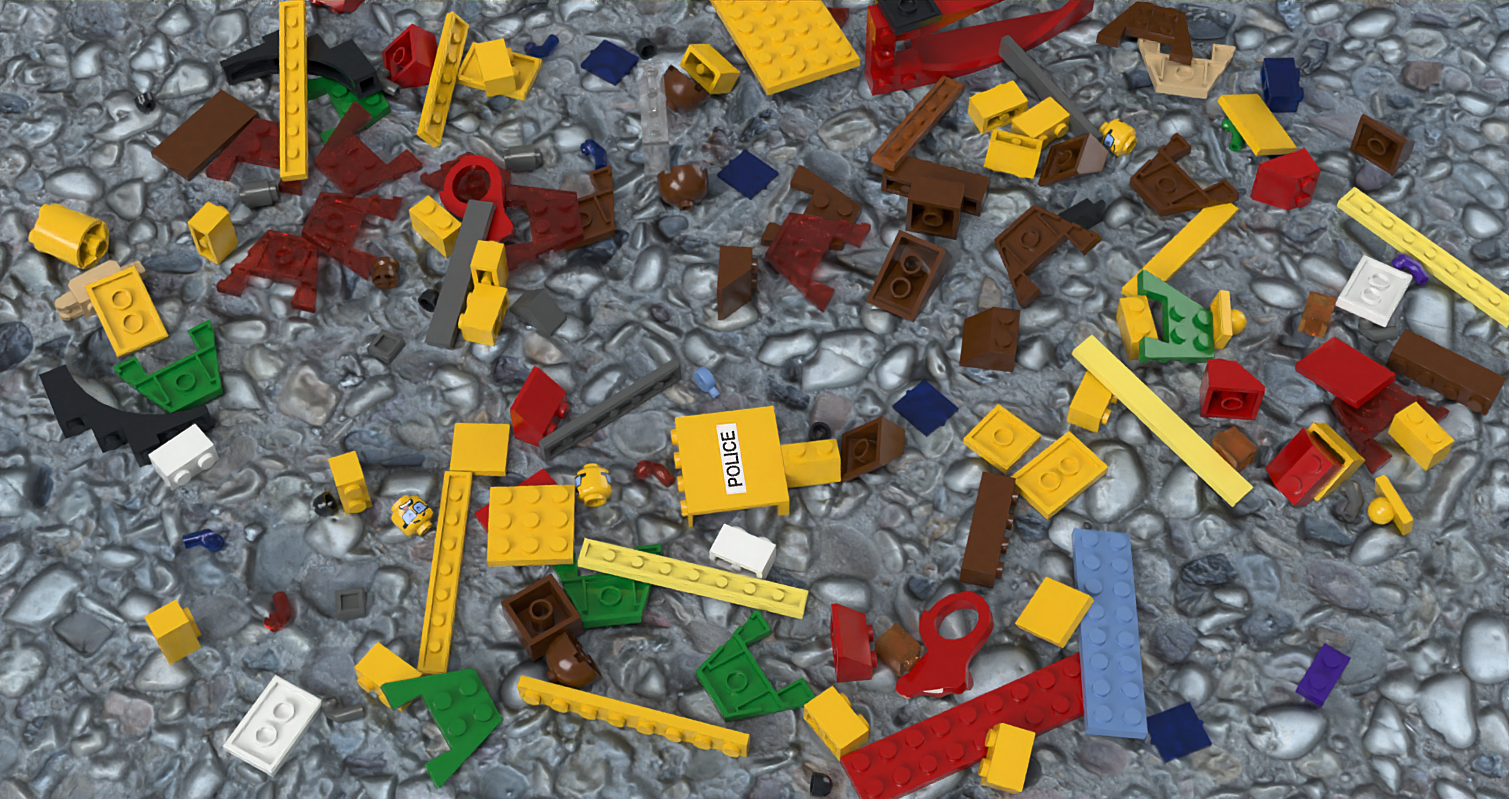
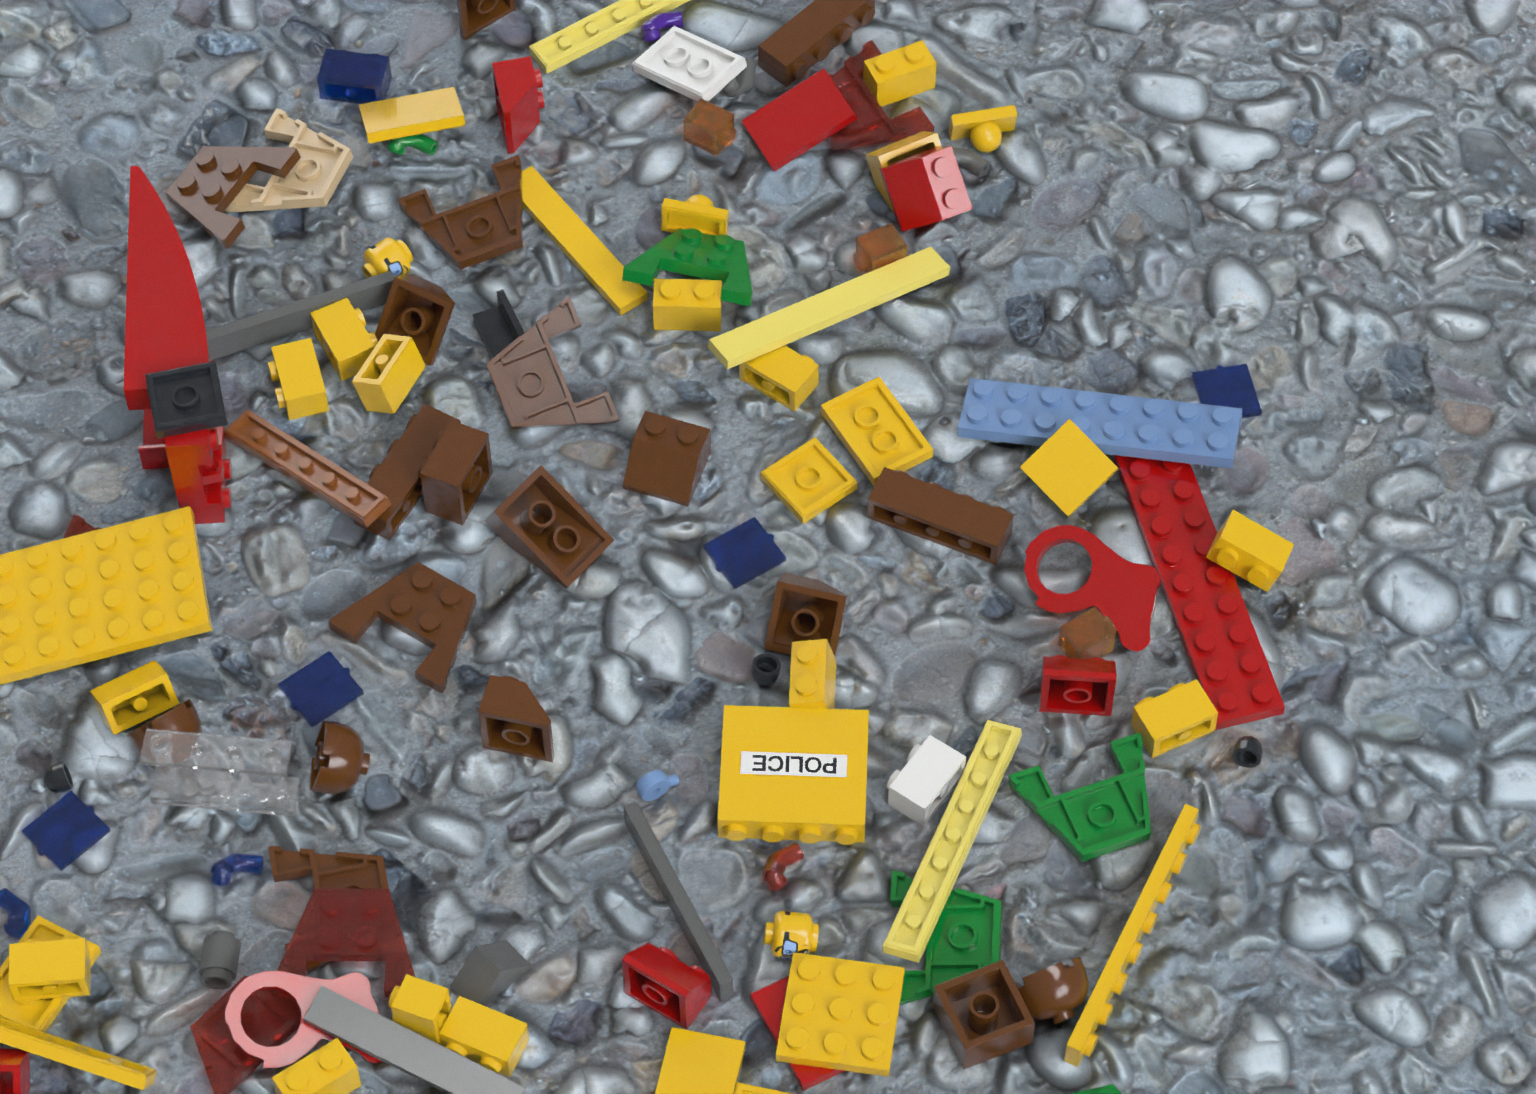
camera: 80 degrees left, 0 degrees up
clear red wing [765,212,871,313] -> none
red slope [1199,358,1265,421] -> none
dark purple plate [1295,643,1351,707] -> none

